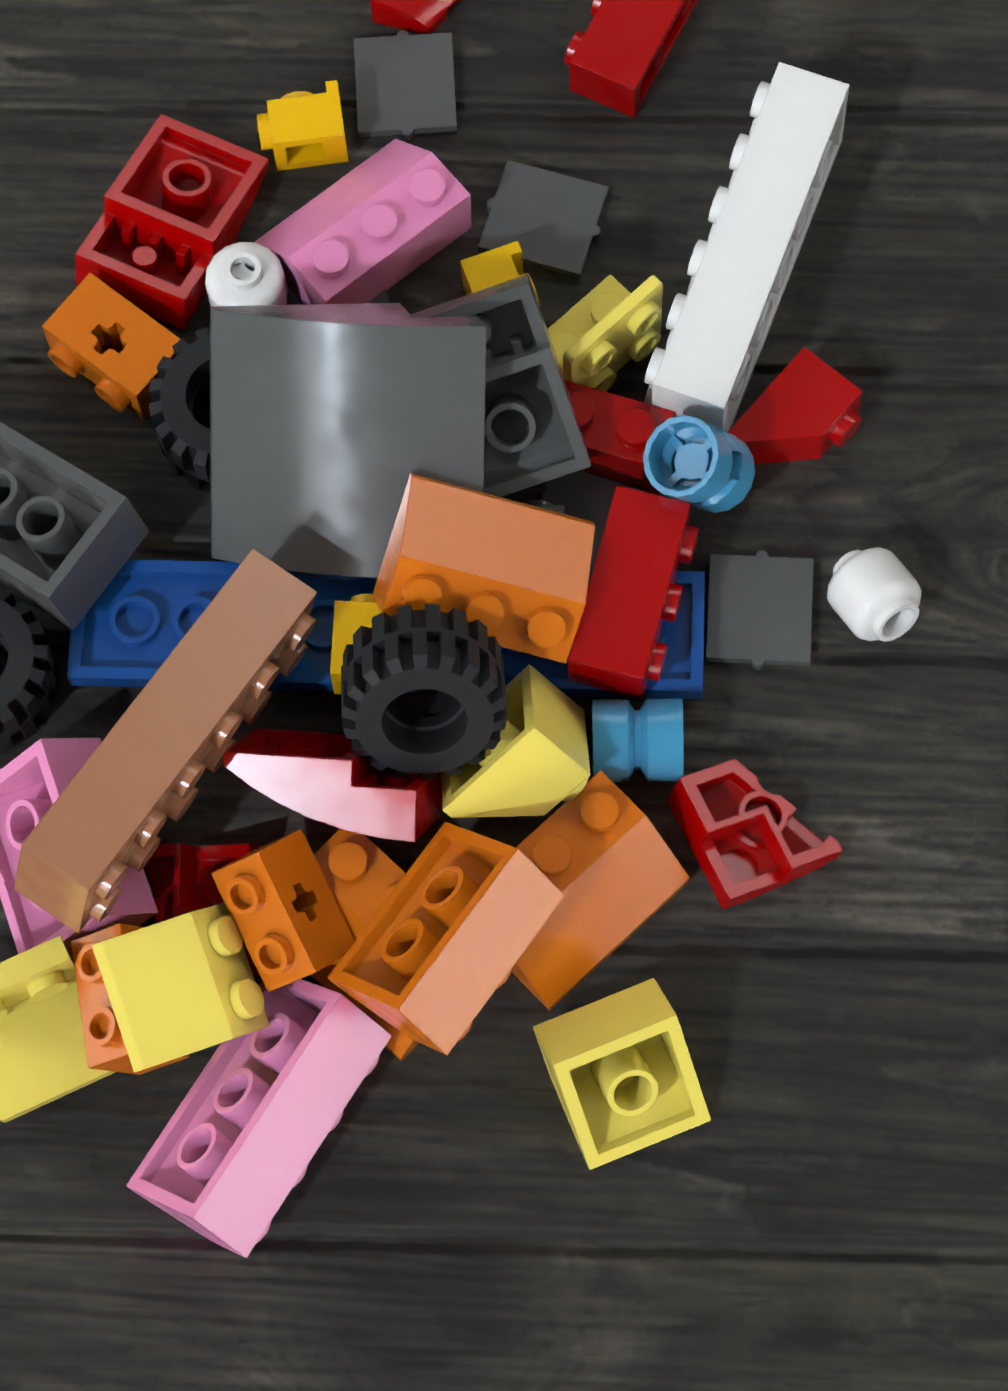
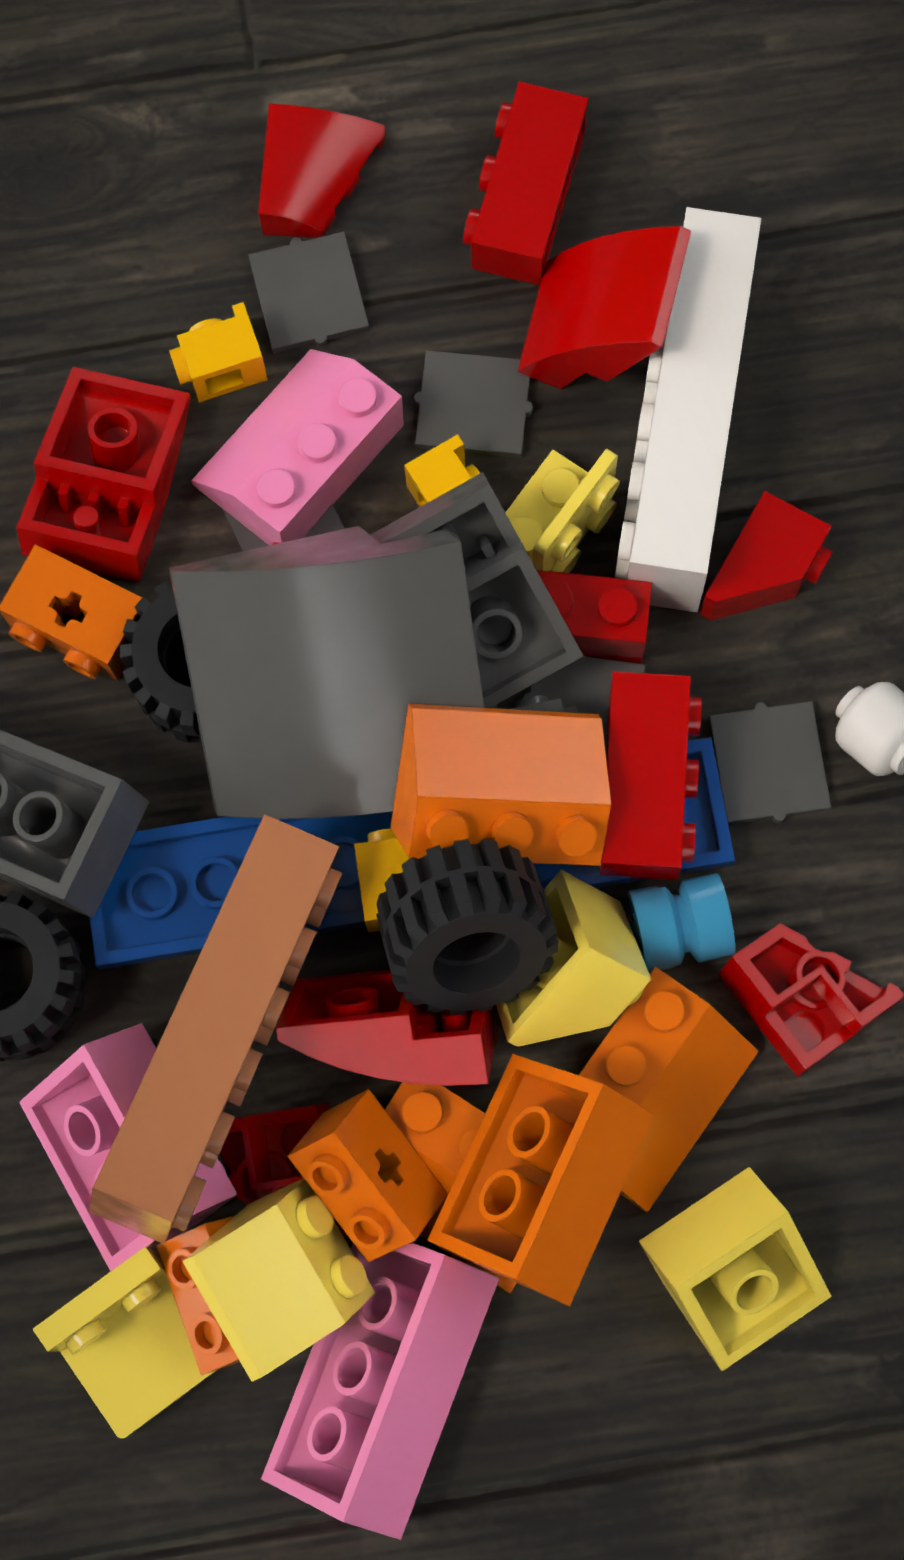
camera: 10 degrees left, 5 degrees up
white head [205,242,288,306] -> none
dark azure wheel [643,415,755,513] -> none
none -> red slope [517,226,691,389]

